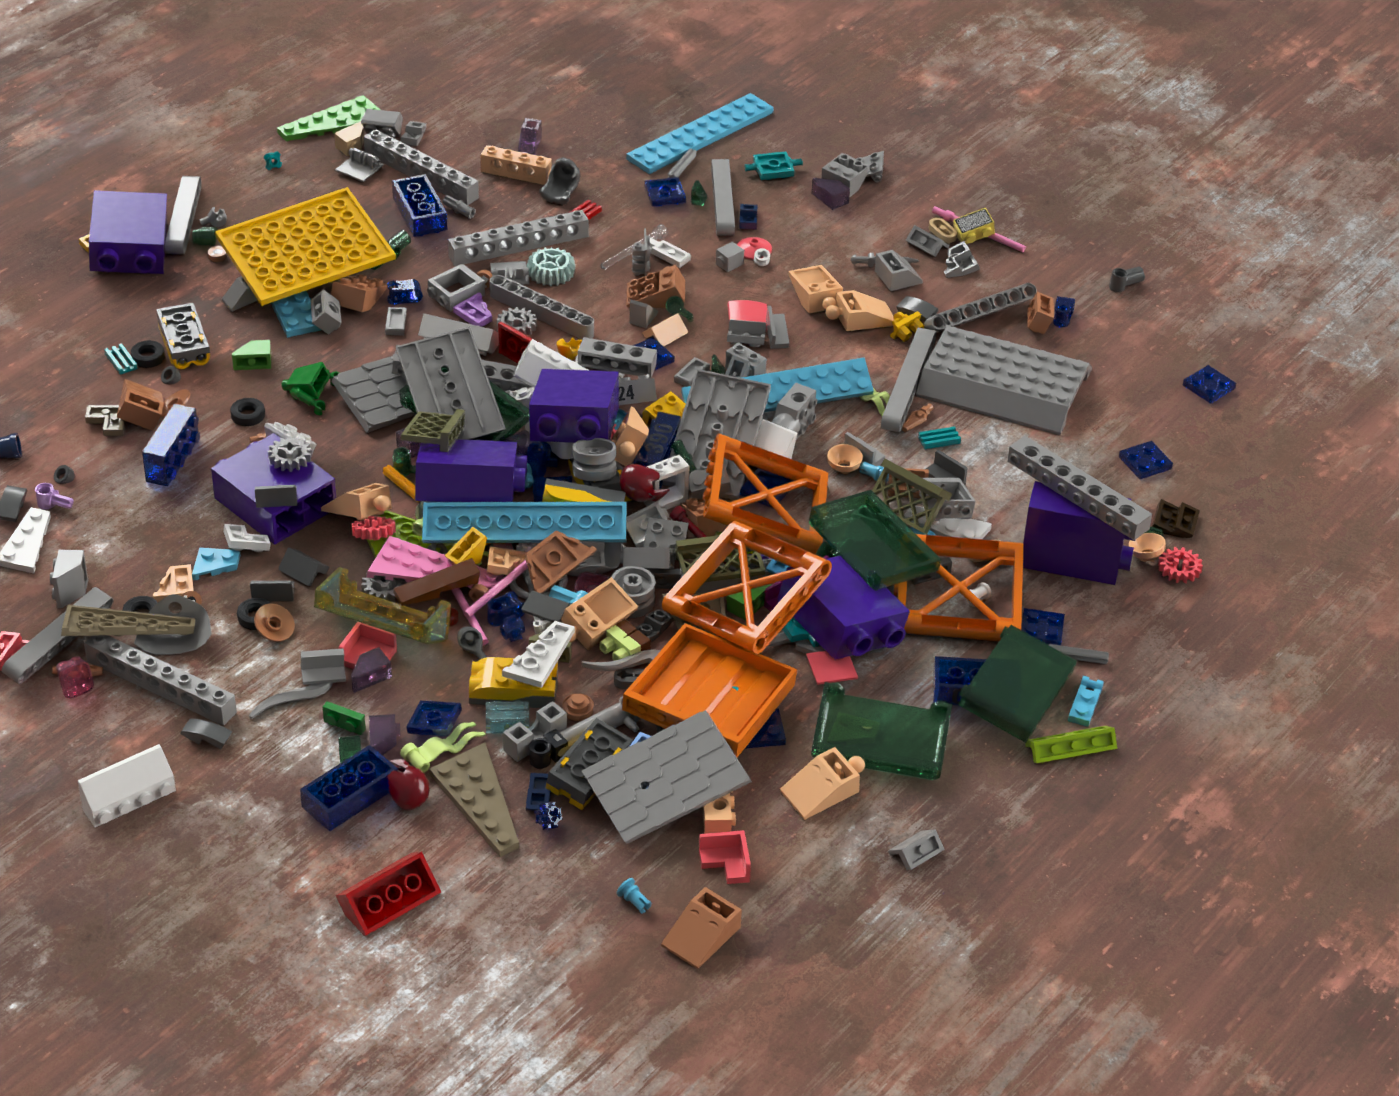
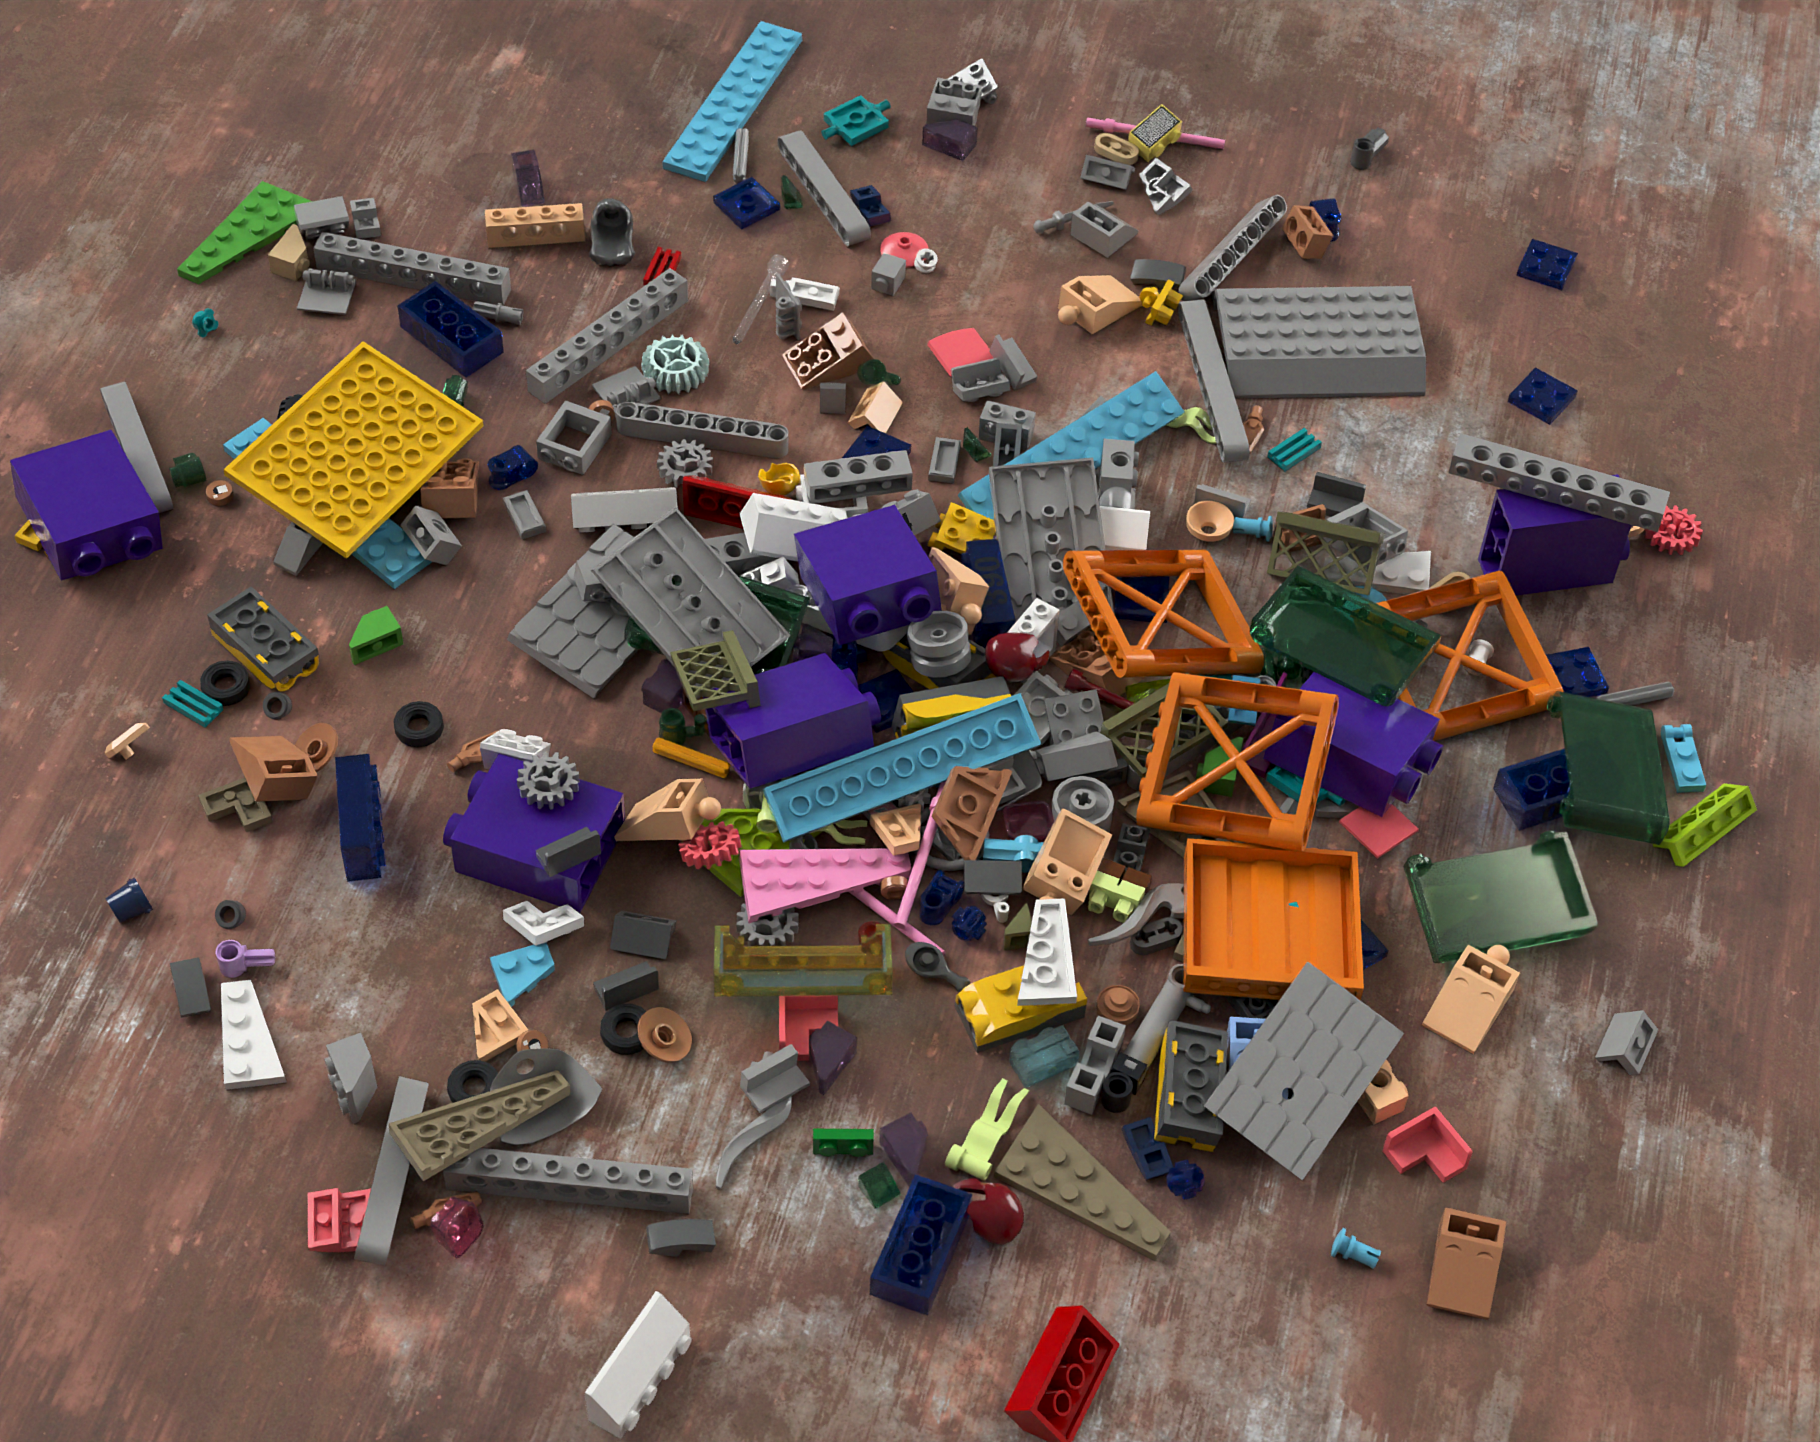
camera: 25 degrees left, 10 degrees up
light grey piece [200,207,227,227] -> none
green torso [282,362,339,415] -> none
reddish brown slope [393,558,480,606] -> none
clear blue plate [406,700,462,736] -> none
yellow slope [445,527,487,564] -> none
medium lavender wing [453,292,492,327] -> none
clear green pin [671,440,697,474] -> none
light nougat slope [788,265,843,313] -> none
dark brown slope [1151,499,1200,538] -> none
none -> light nougat piece [105,723,150,760]

